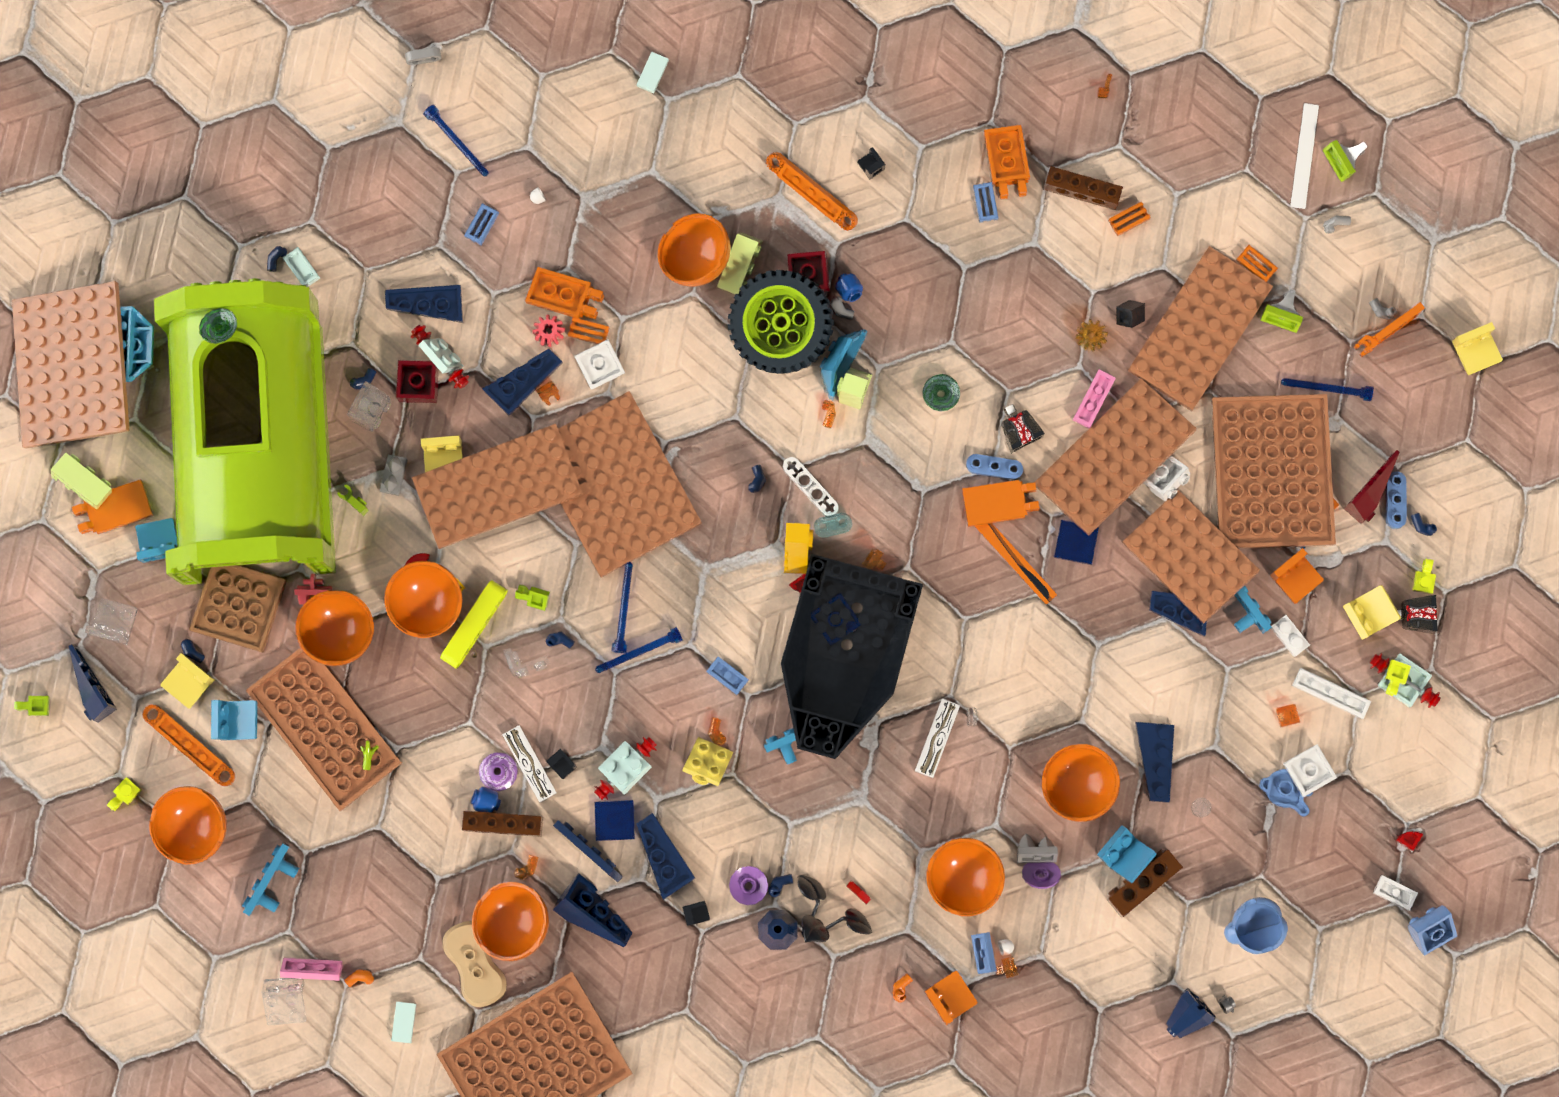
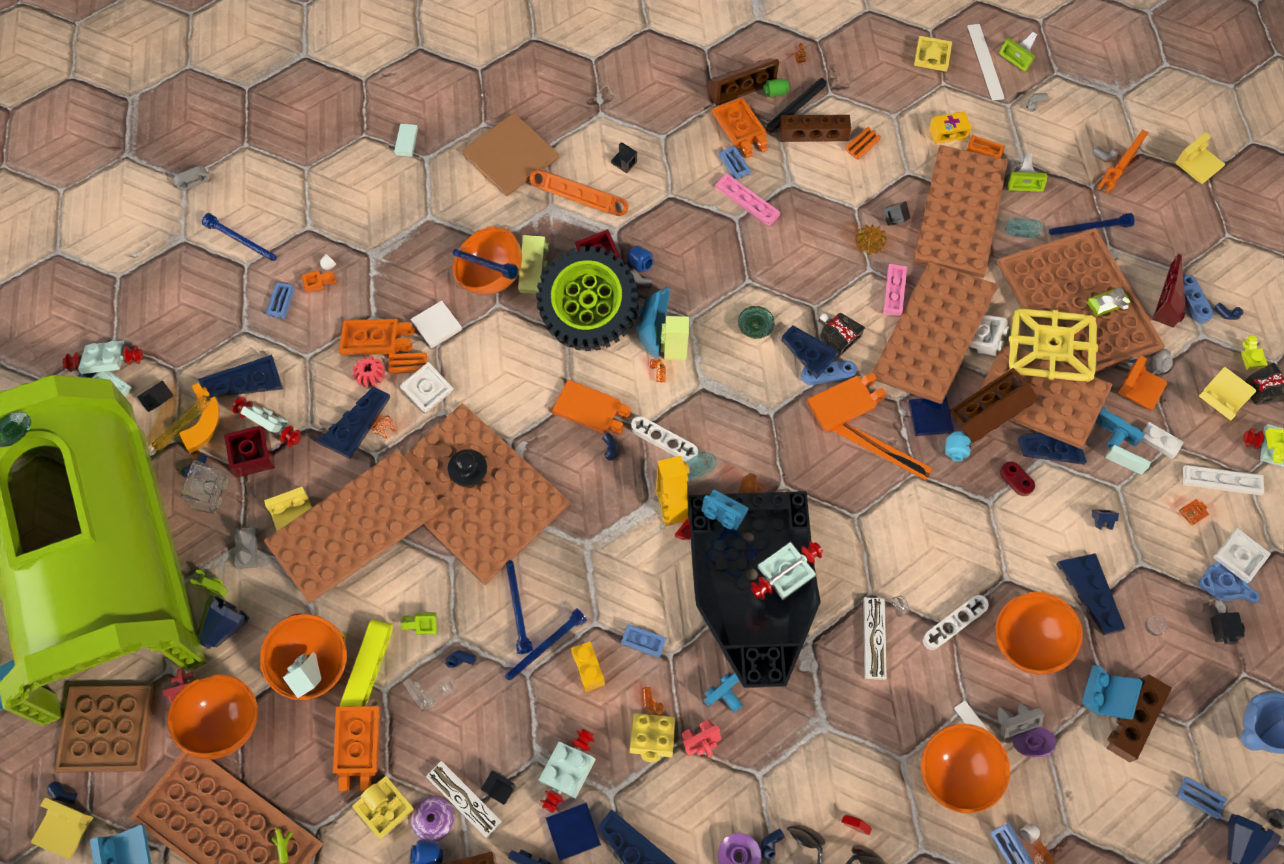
camera: 20 degrees left, 15 degrees down
none -> light aqua plate [62,341,143,374]
none -> black panel [137,380,174,412]
none -> clear yellow axle [152,395,212,451]
none -> light orange arch [179,383,220,454]
none -> dark blue cone [197,595,250,649]
none -> light aqua slope [283,652,321,698]
none -> orange plate [302,270,337,293]
none -> orange tile [333,706,380,791]
none -> light yellow plate [352,776,414,840]
none -> white tile [411,301,462,348]
none -> black plate [448,449,487,488]
none -> clear blue piece [452,249,518,280]
none -> medium nougat tile [461,113,559,196]
none -> orange tile [552,380,631,435]
none -> yellow brick [571,641,605,693]
none -> coral hips [682,720,722,758]
none -> dark azure bracket [702,489,749,530]
none -> reddish brown slope [707,58,779,106]
none -> bright pink tile [715,173,781,227]
none -> light aqua plate [750,541,823,600]
none -> bright green brick [763,78,789,98]
none -> black axle [766,78,827,133]
none -> dark blue wing [782,325,839,379]
none -> light yellow plate [914,36,952,72]
none -> white beam [923,595,989,650]
none -> yellow brick [929,111,972,144]
none -> medium azure head [945,432,971,462]
none -> reddish brown slope [949,368,1039,443]
none -> white sticker [954,700,988,731]
none -> dark red plate [1000,461,1035,496]
none -> clear light blue plate [1005,218,1043,238]
none -> light yellow plate [1008,308,1098,382]
none -> piece [1087,287,1130,317]
none -> dark blue tile [1092,509,1119,530]
none -> light aqua tile [1105,445,1151,475]
none -> light grey arm [1151,348,1171,374]
none -> medium blue tile [1176,777,1227,819]
none -> black brick [1210,612,1245,645]

